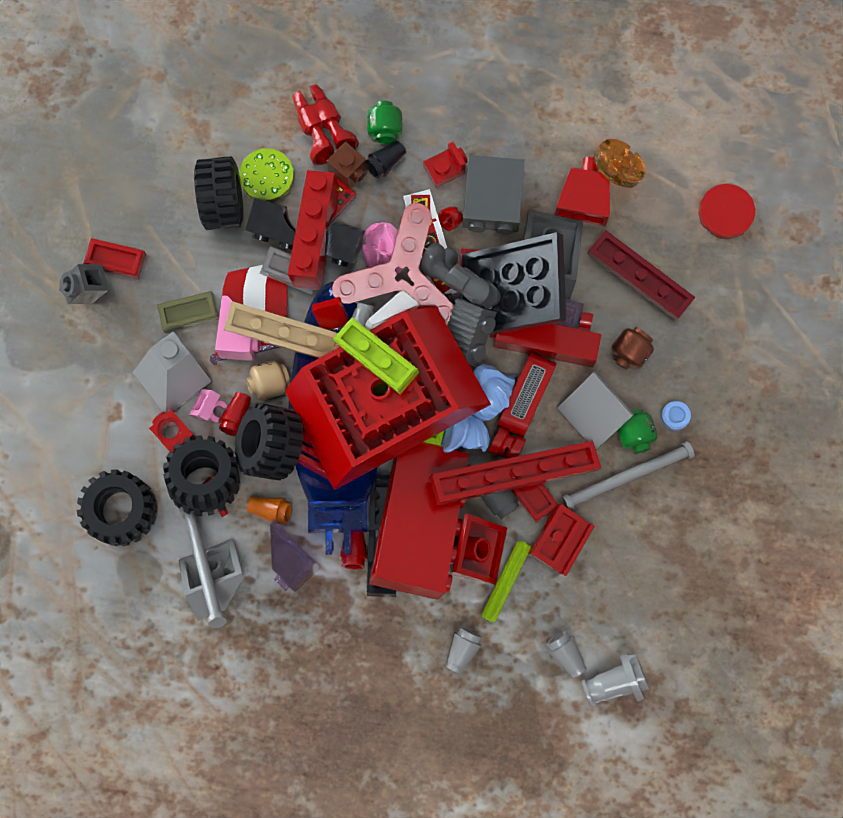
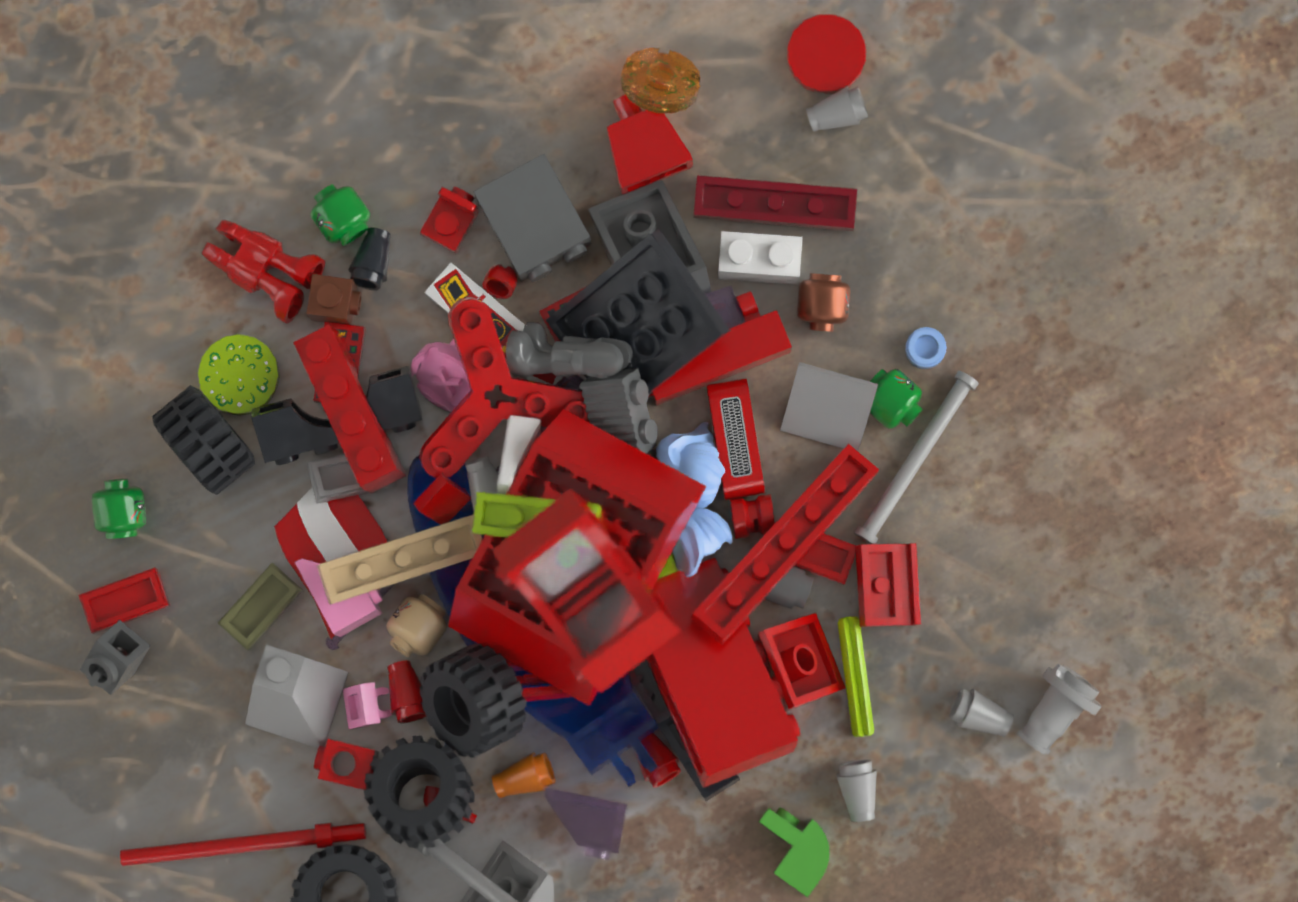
camera: 30 degrees left, 5 degrees up
none -> green head [91,479,146,539]
none -> red bar [120,822,367,866]
none -> red window [492,488,680,692]
none -> white brick [718,231,802,285]
none -> bright green brick [759,807,830,897]
none -> light grey cone [806,86,868,131]

